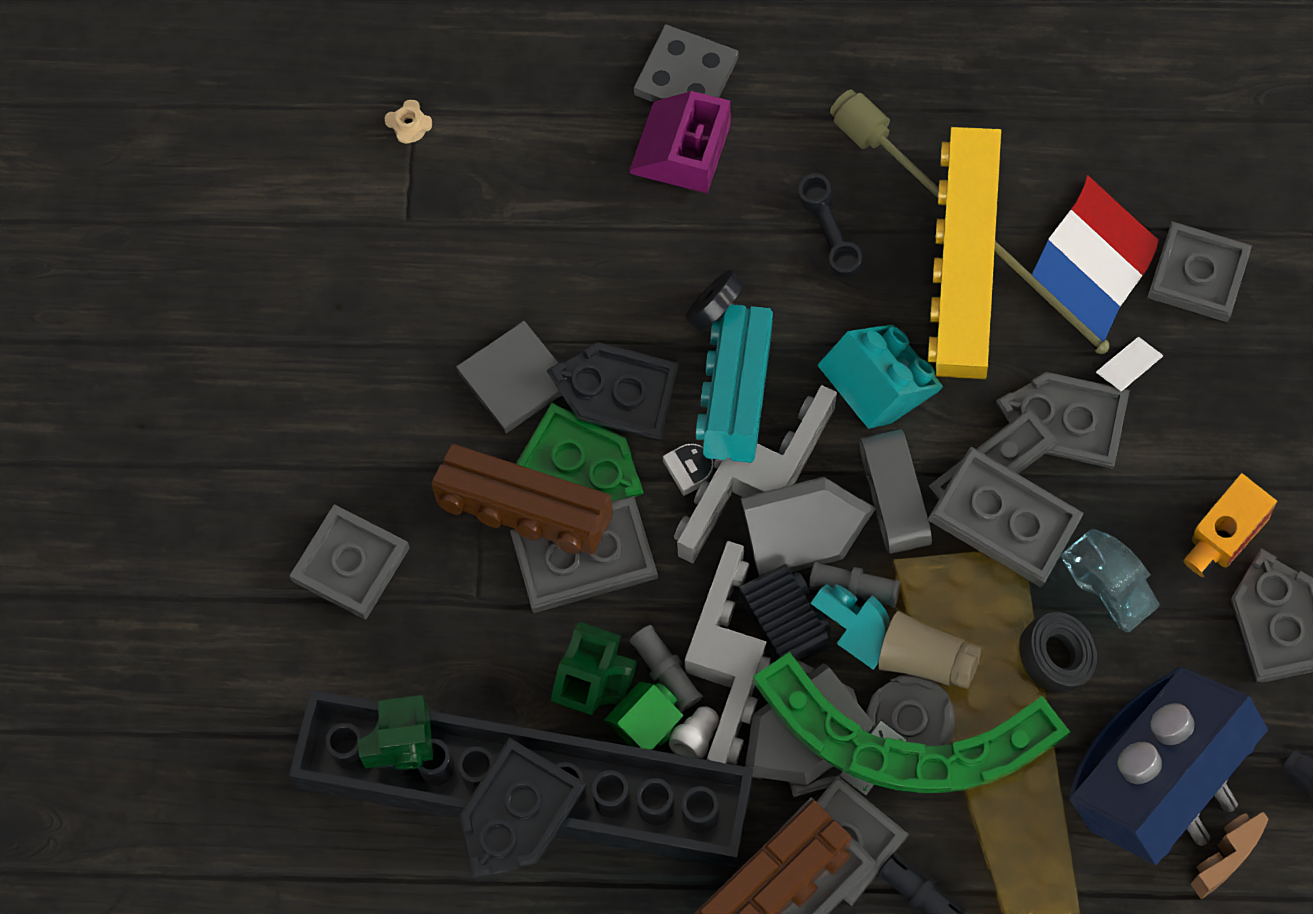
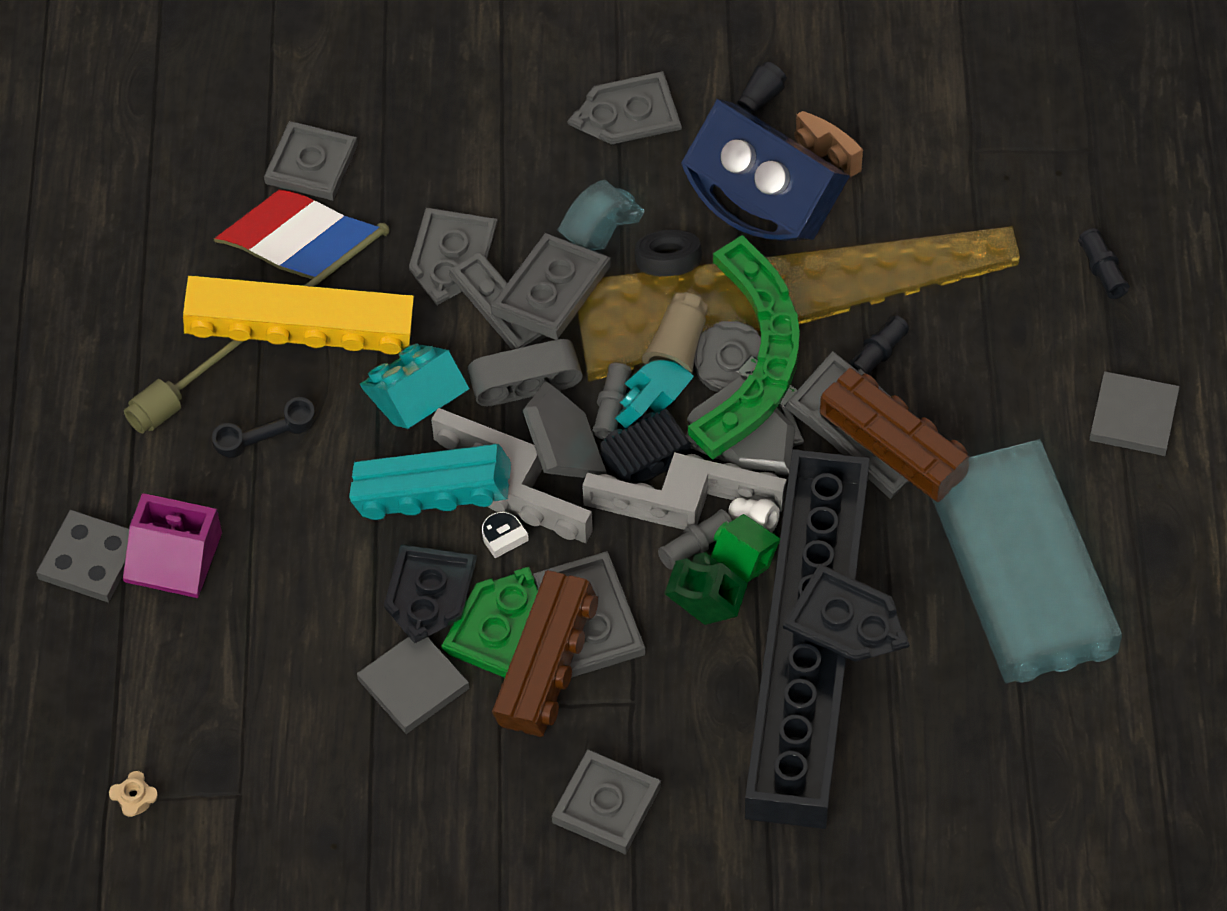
camera: 95 degrees left, 10 degrees down
dark green brick [358,695,433,770] -> none
black piece [685,270,744,331] -> none
white sticker [1096,337,1164,391] -> none
light orange torso [1183,473,1277,577] -> none

